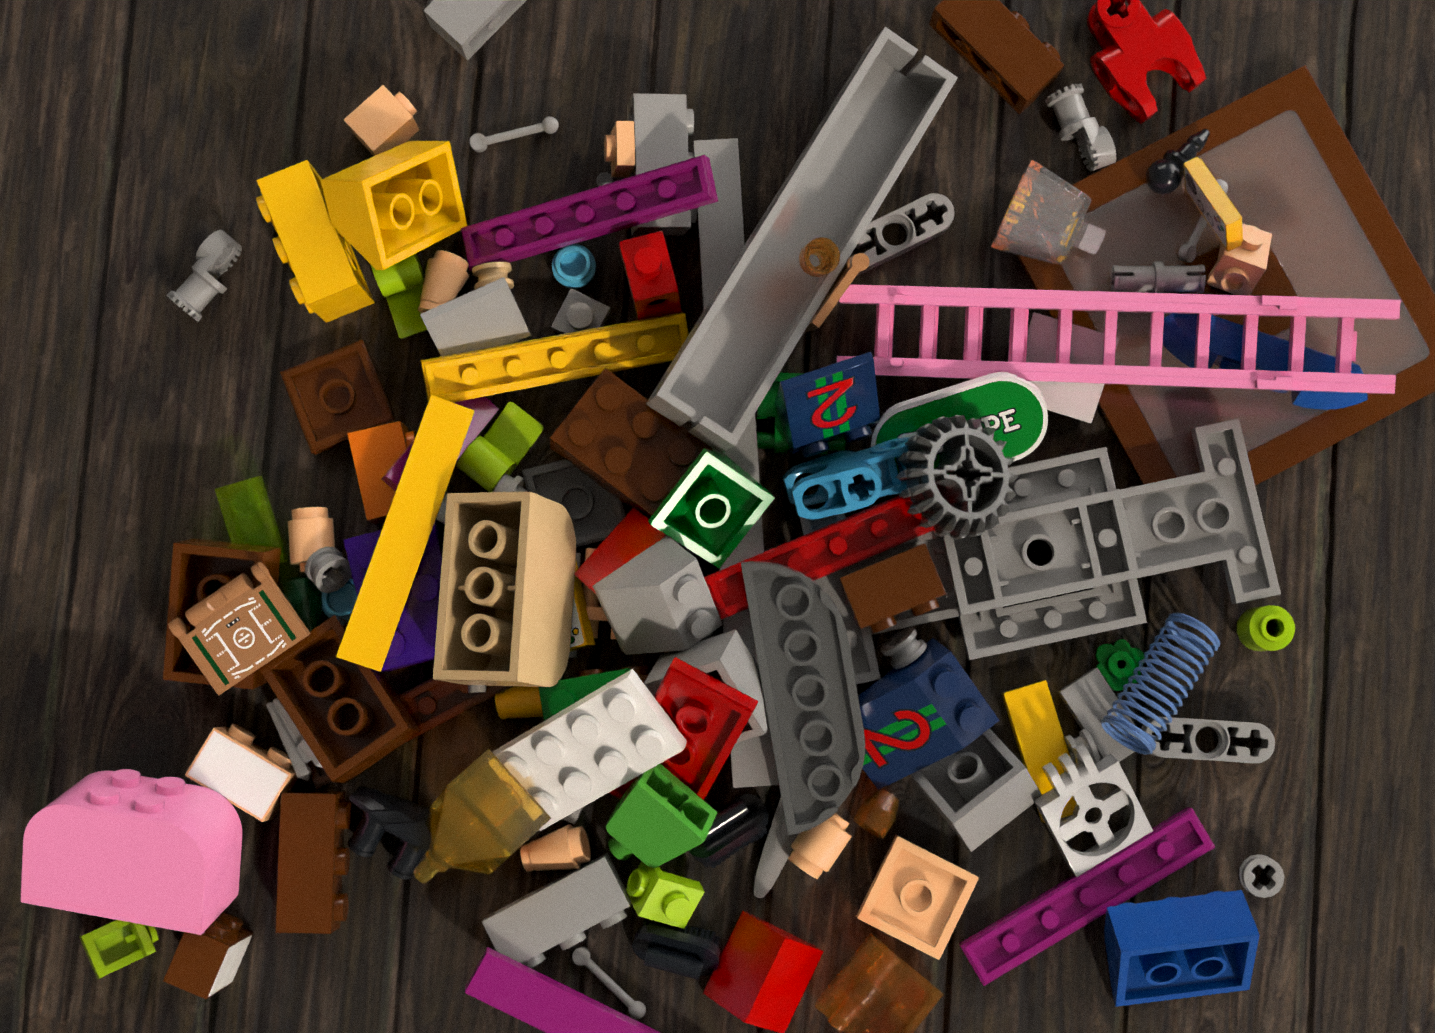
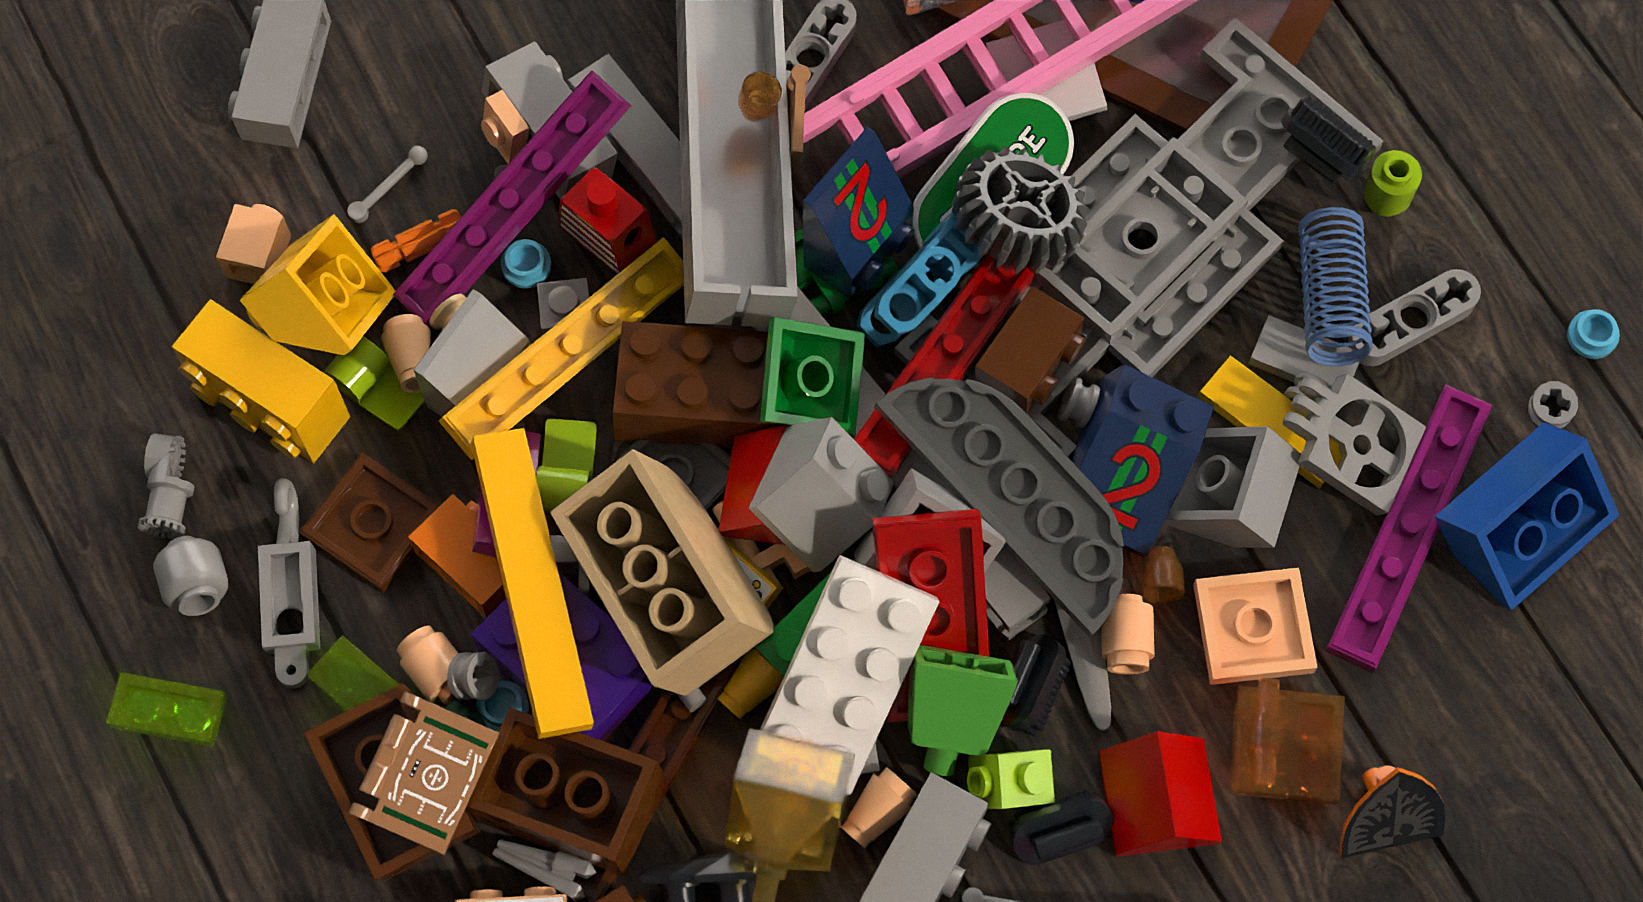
camera: 30 degrees left, 15 degrees down
green plant [1095,639,1144,691] -> none
none -> clear neon green plate [106,672,227,747]
none -> light grey head [153,536,228,616]
none -> light grey piece [258,478,321,689]
none -> orange axle [371,209,461,273]
none -> black piece [1281,96,1376,184]
none -> medium azure plate [1567,309,1620,359]

